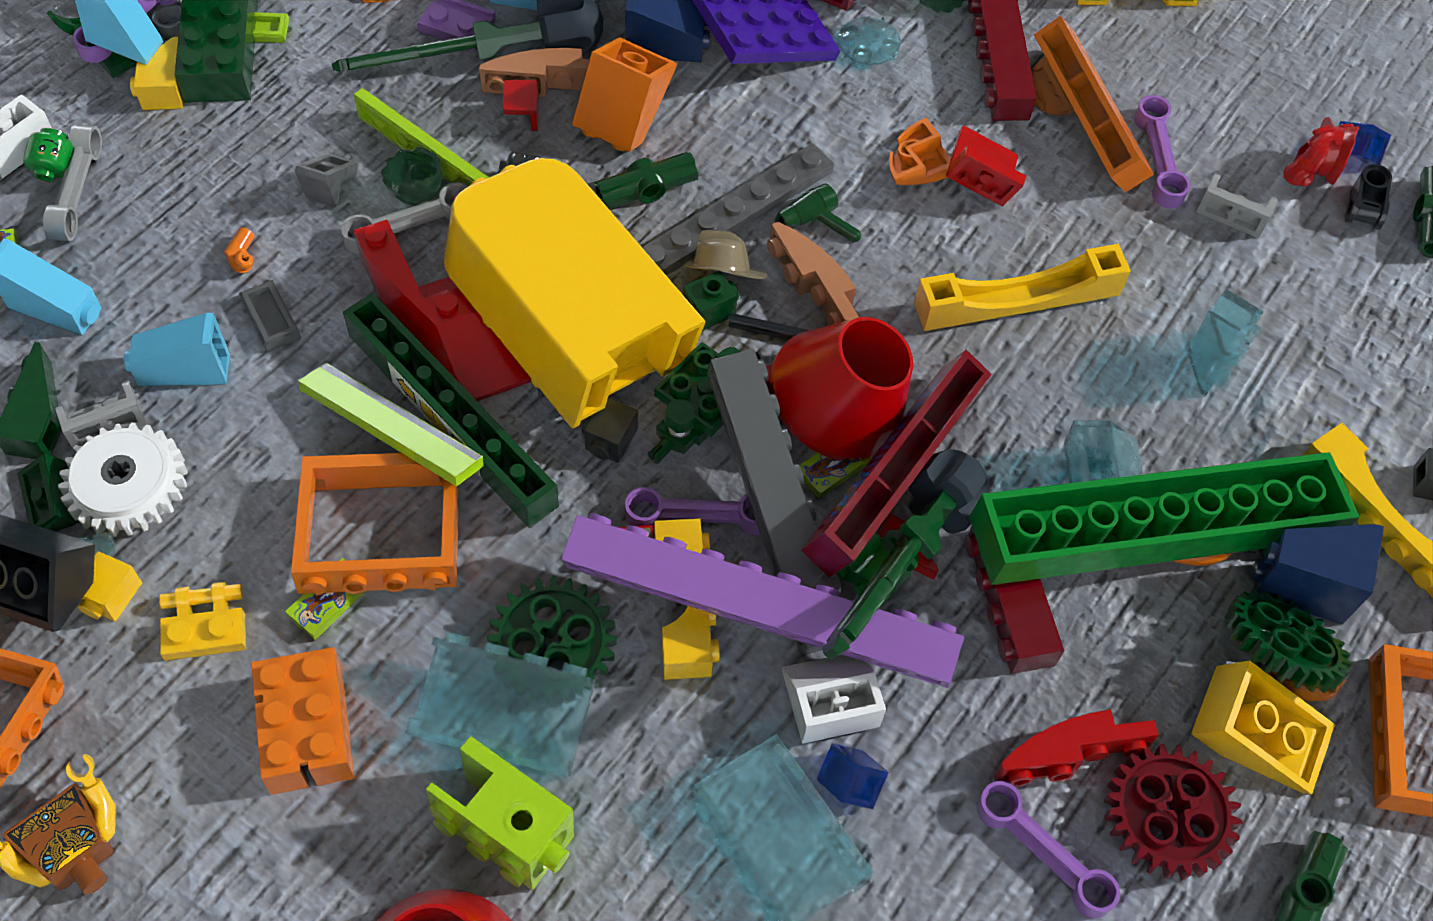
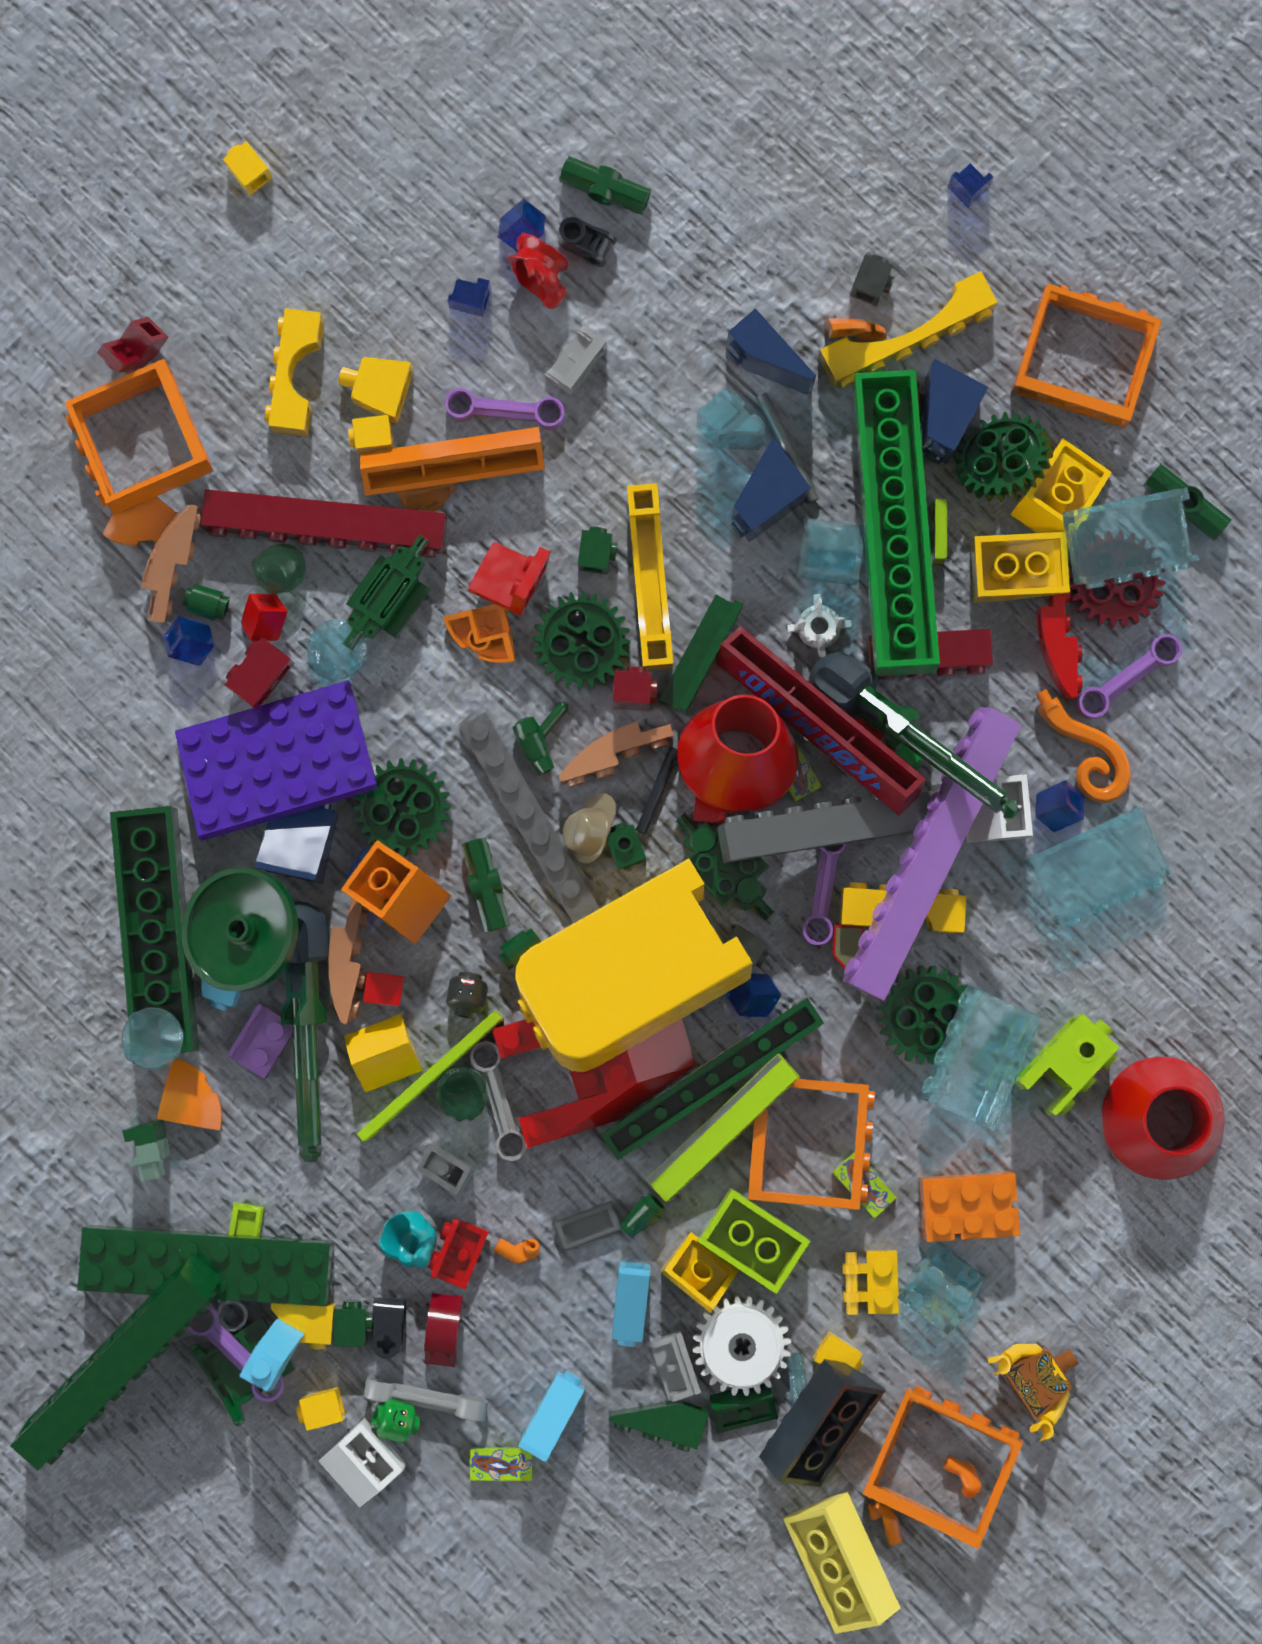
camera: 75 degrees left, 25 degrees up
none -> yellow brick [296,1386,346,1431]
none -> dark green brick [333,1300,373,1347]
none -> yellow torso [338,357,414,424]
none -> dark green piece [342,534,431,651]
none -> yellow slope [344,1014,423,1093]
none -> yellow brick [348,415,394,455]
none -> dark green gear [353,758,452,858]
none -> black piece [372,1297,406,1359]
none -> teal hair [378,1210,437,1268]
none -> dark red brick [424,1293,463,1367]
none -> red bracket [427,1217,489,1289]
none -> clear blue panel [447,277,491,317]
none -> dark green gear [532,591,631,691]
none -> dark green brick [577,526,618,575]
none -> dark red brick [613,667,657,711]
none -> dark green cone [620,1193,666,1238]
none -> dark green fence [659,595,743,715]
none -> yellow slope [661,1232,739,1313]
none -> lime brick [697,1188,811,1294]
none -> dark blue slope [726,308,816,395]
none -> clear blue panel [726,973,782,1017]
none -> dark blue slope [731,439,811,542]
none -> flat silver bar [756,393,819,504]
none -> white piece [787,594,852,658]
none -> orange brick [824,318,887,342]
none -> clear light blue slope [897,1241,986,1335]
none -> lime tile [932,499,947,564]
none -> yellow slope [971,532,1070,603]
none -> orange plant [1036,689,1131,803]
none -> clear light blue panel [1062,487,1199,589]

